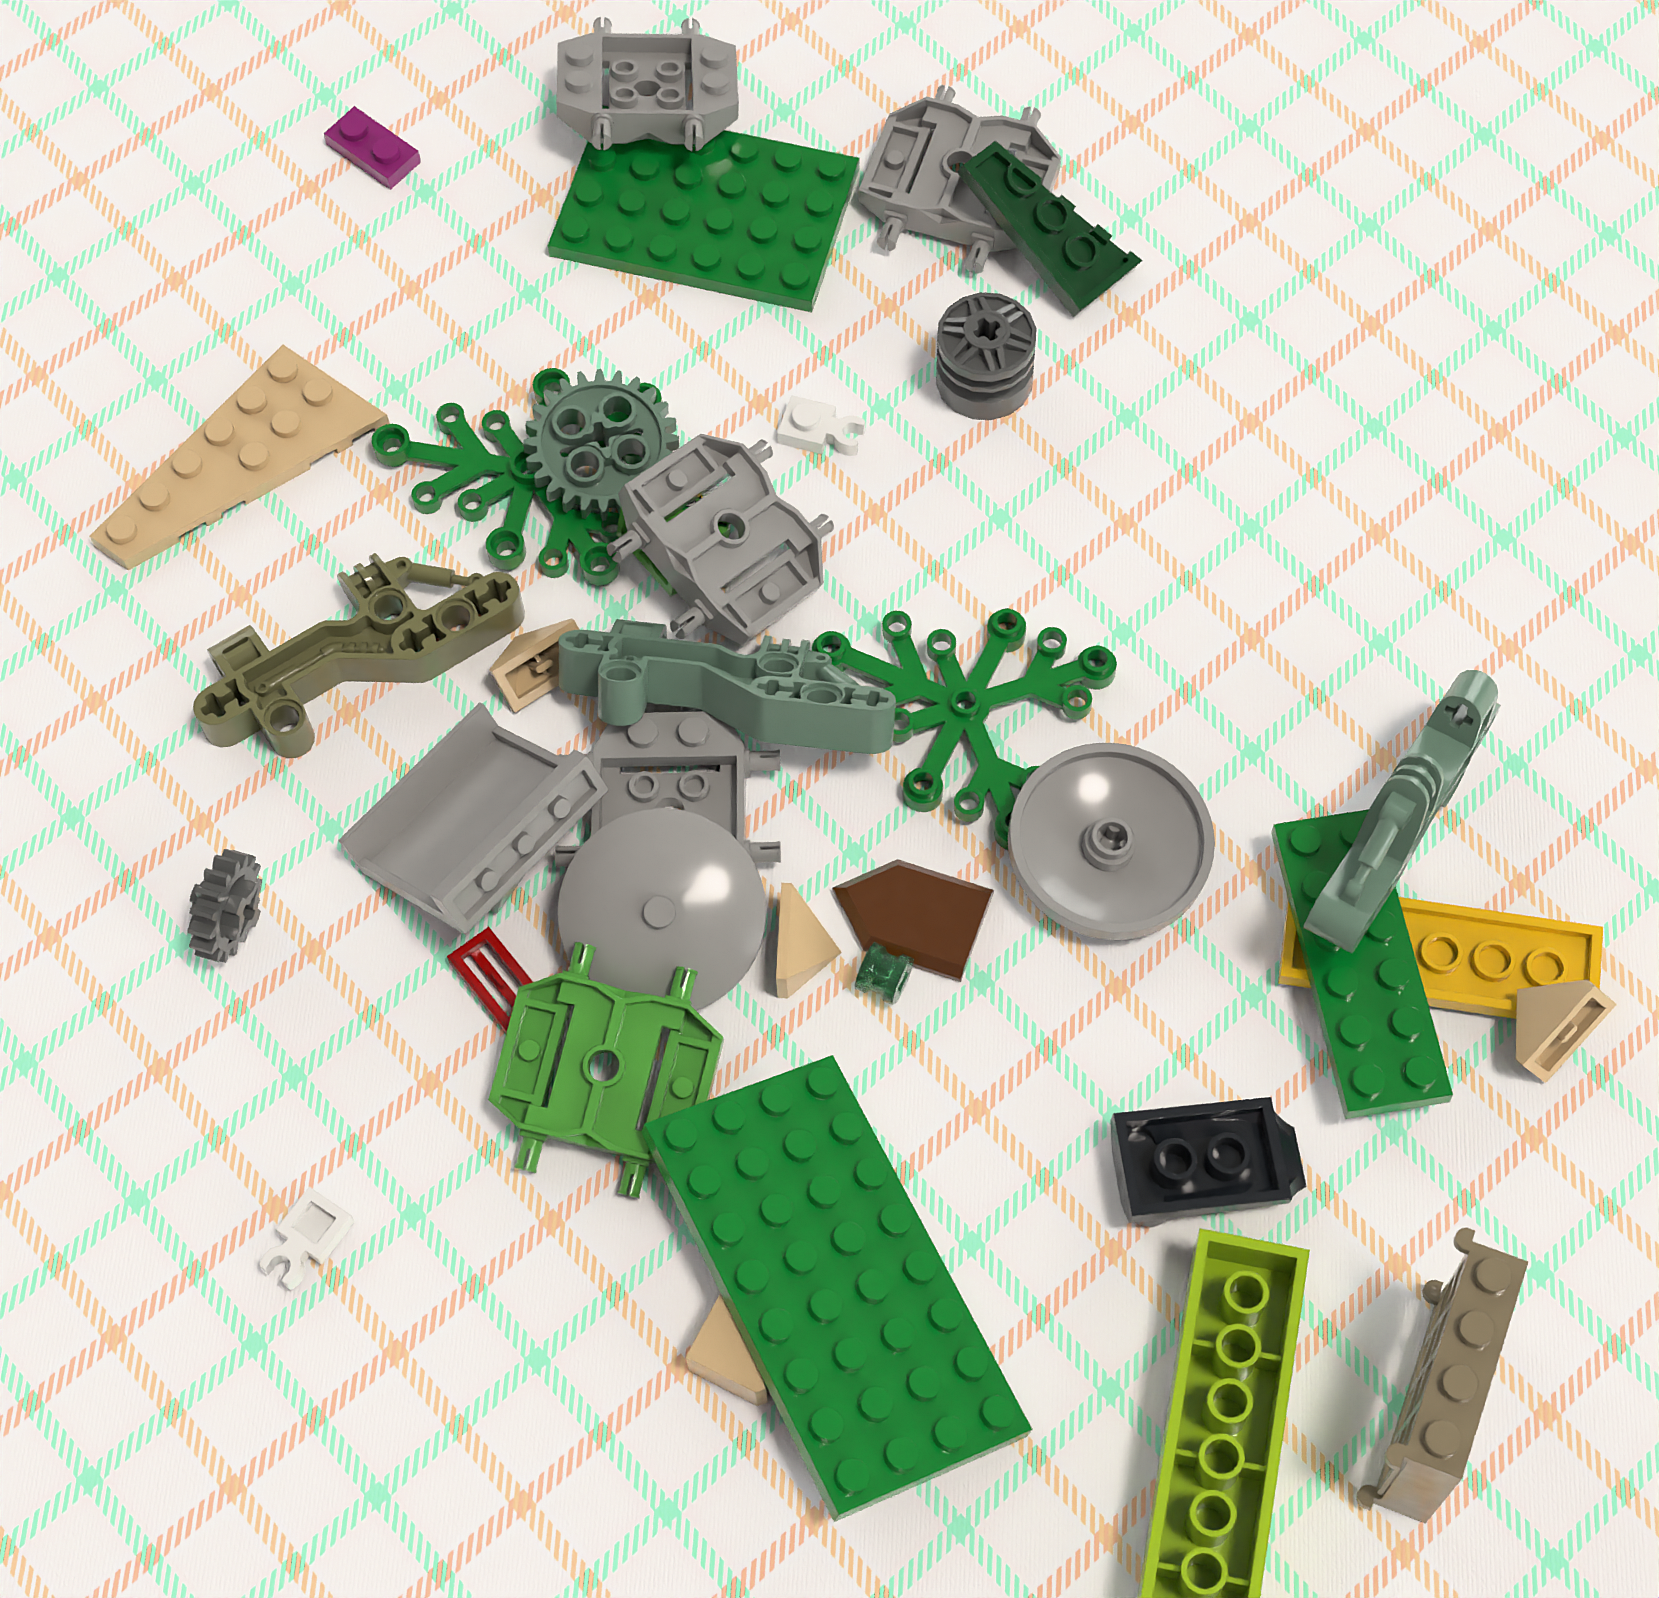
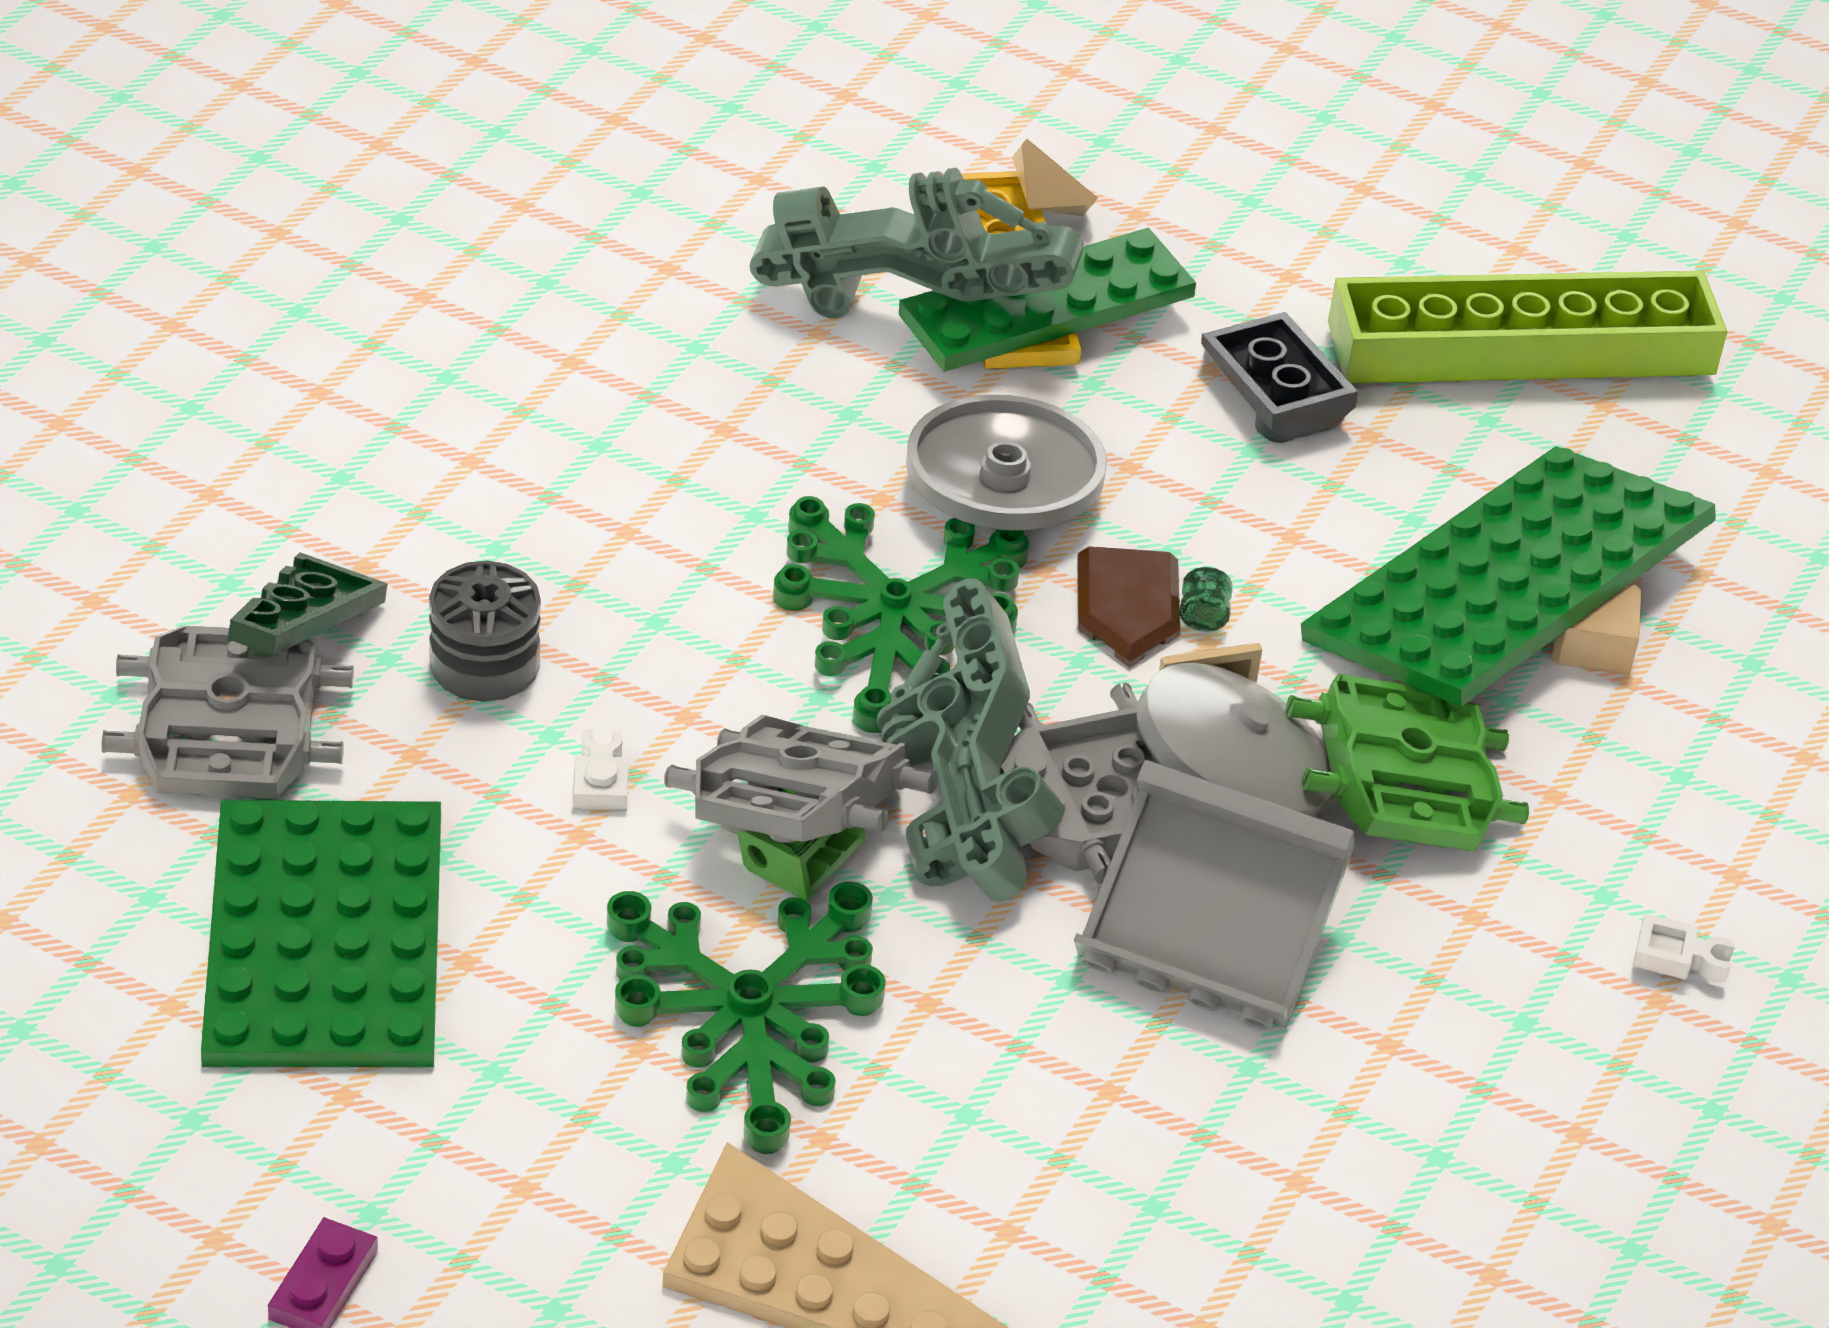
camera: 115 degrees left, 20 degrees down
dark grey gear [187,849,262,963] -> none
olive beam [193,553,525,758] -> none
red tile [447,926,533,1034] -> none
tan slope [489,618,580,713] -> none
sand green gear [523,369,679,521] -> none
light grey piece [556,17,739,151] -> none
dark tan window [1356,1227,1529,1524] -> none

